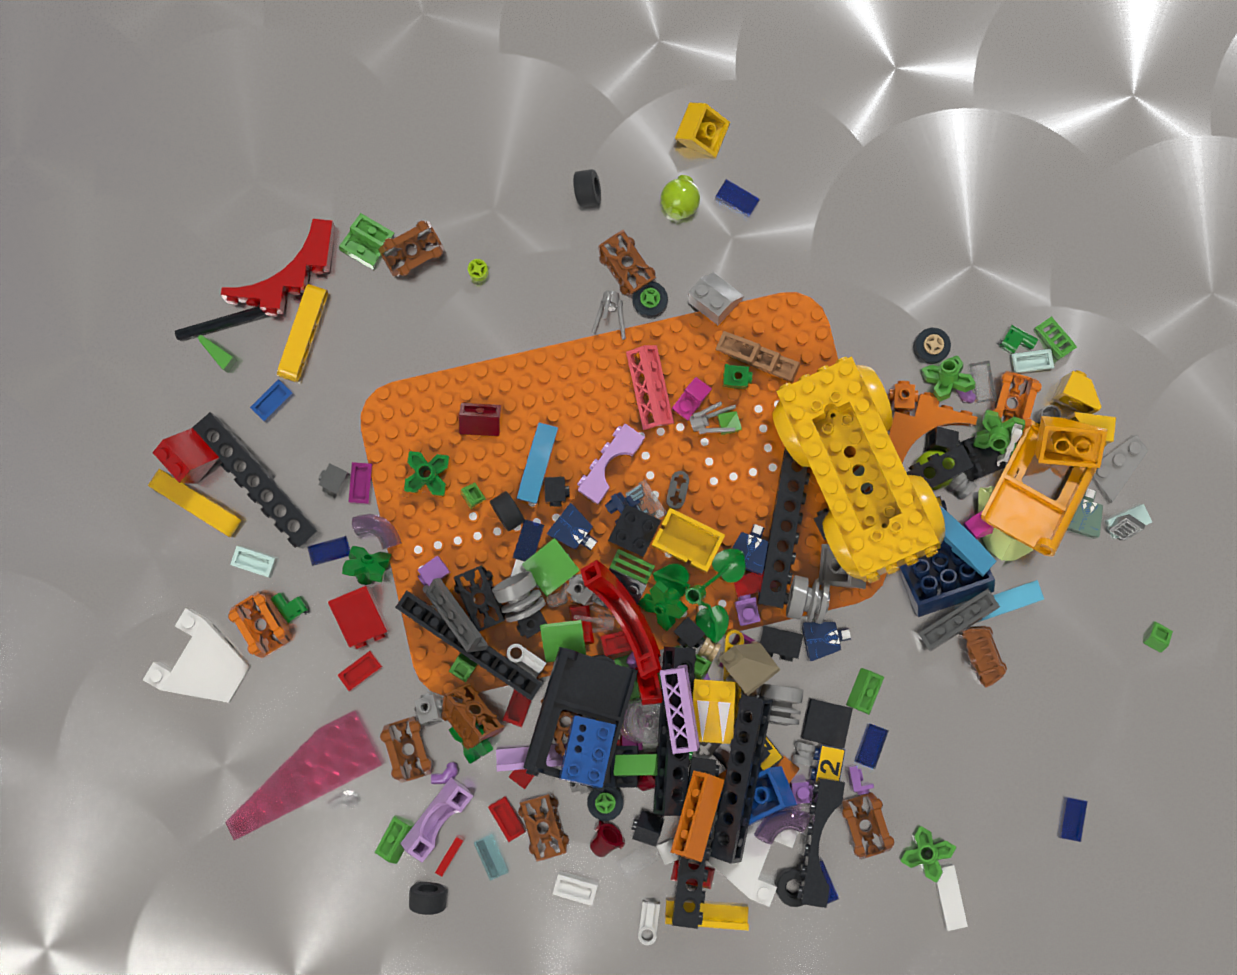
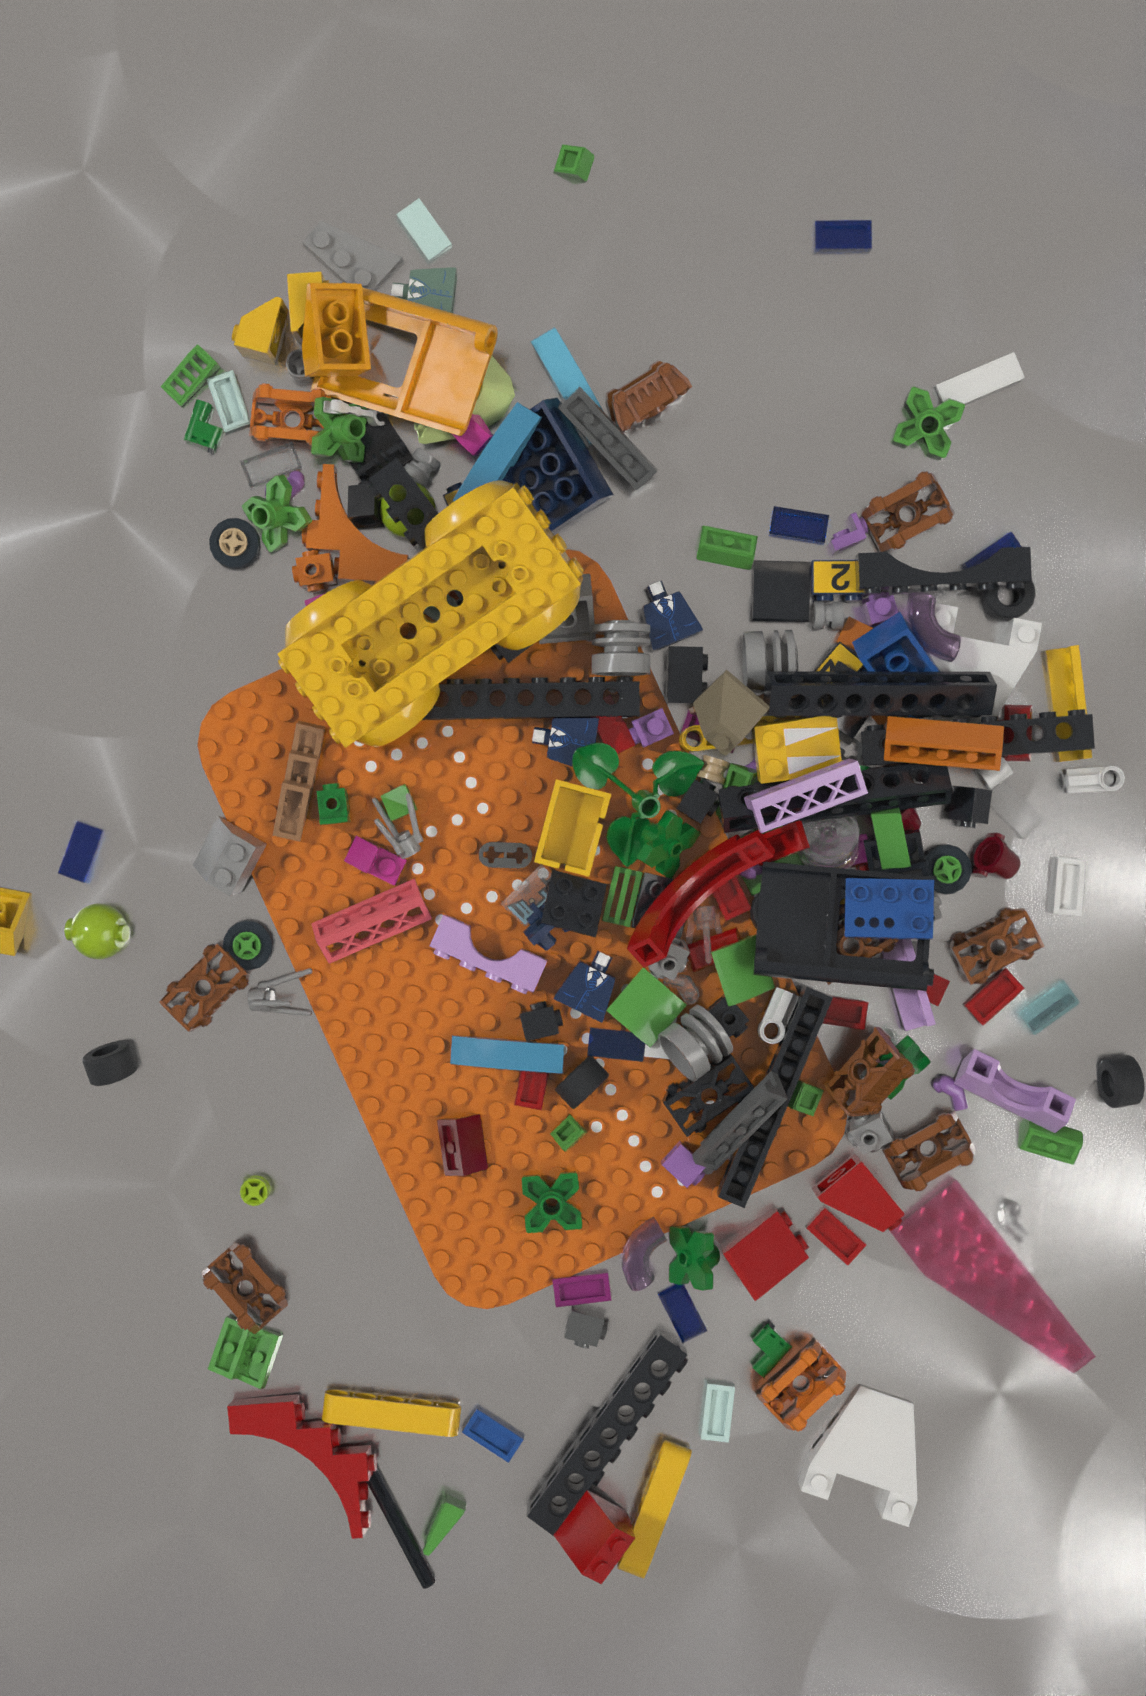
camera: 100 degrees left, 5 degrees up
red tile [435,835,465,877] -> none
slope [1109,514,1145,541] -> none
none -> red tile [514,1071,549,1111]
none -> red slope [812,1154,905,1232]

